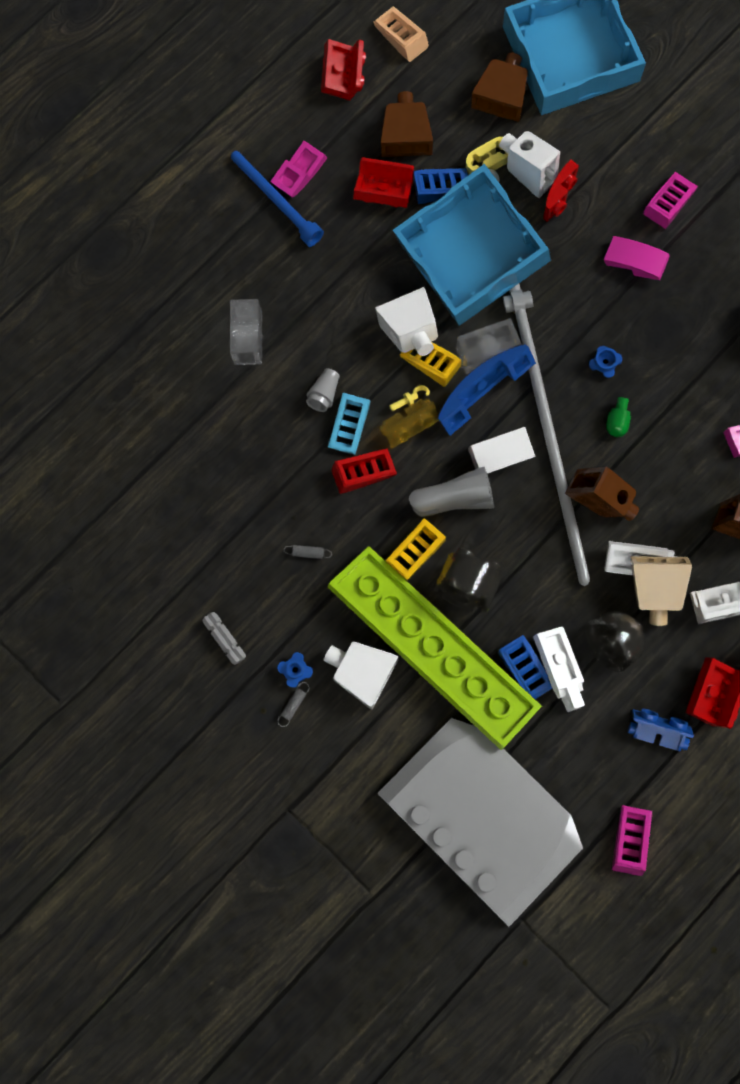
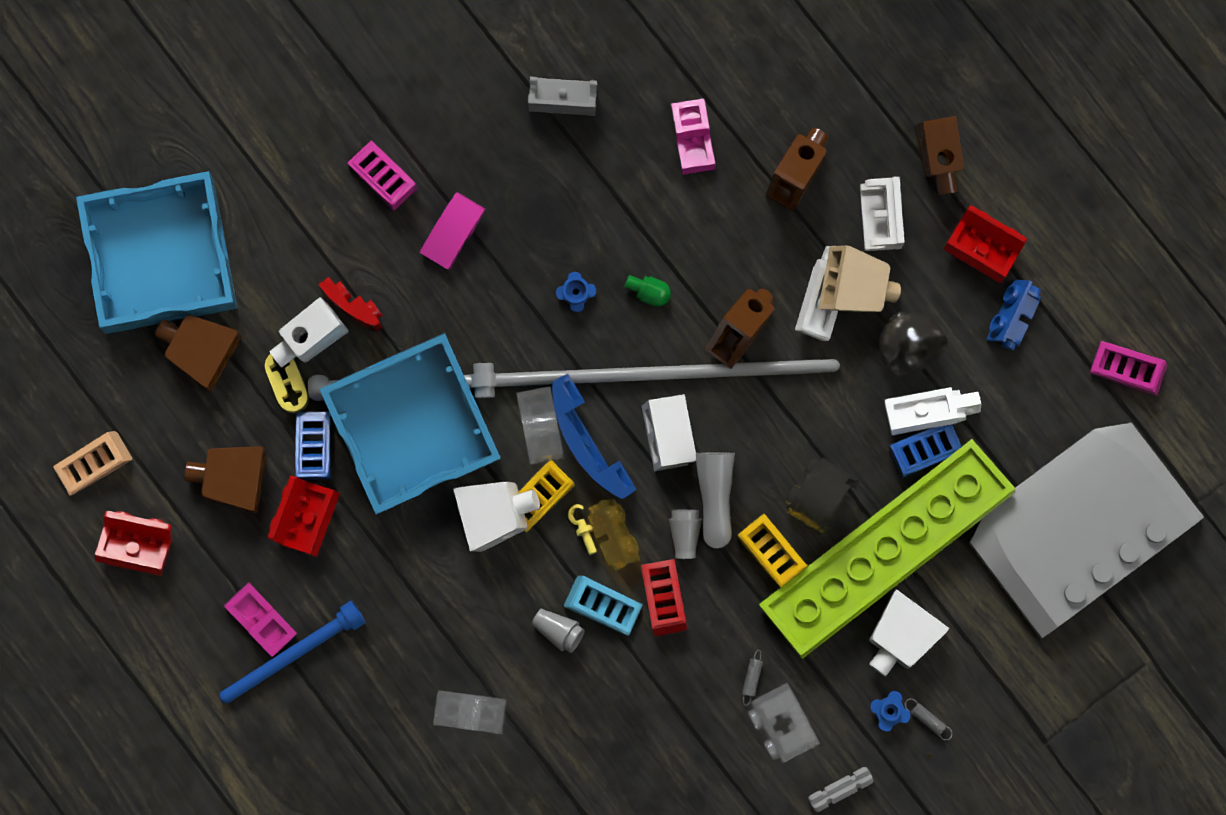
camera: 90 degrees left, 5 degrees up
none -> light grey cone [668,510,702,559]
none -> clear brick [748,683,820,764]

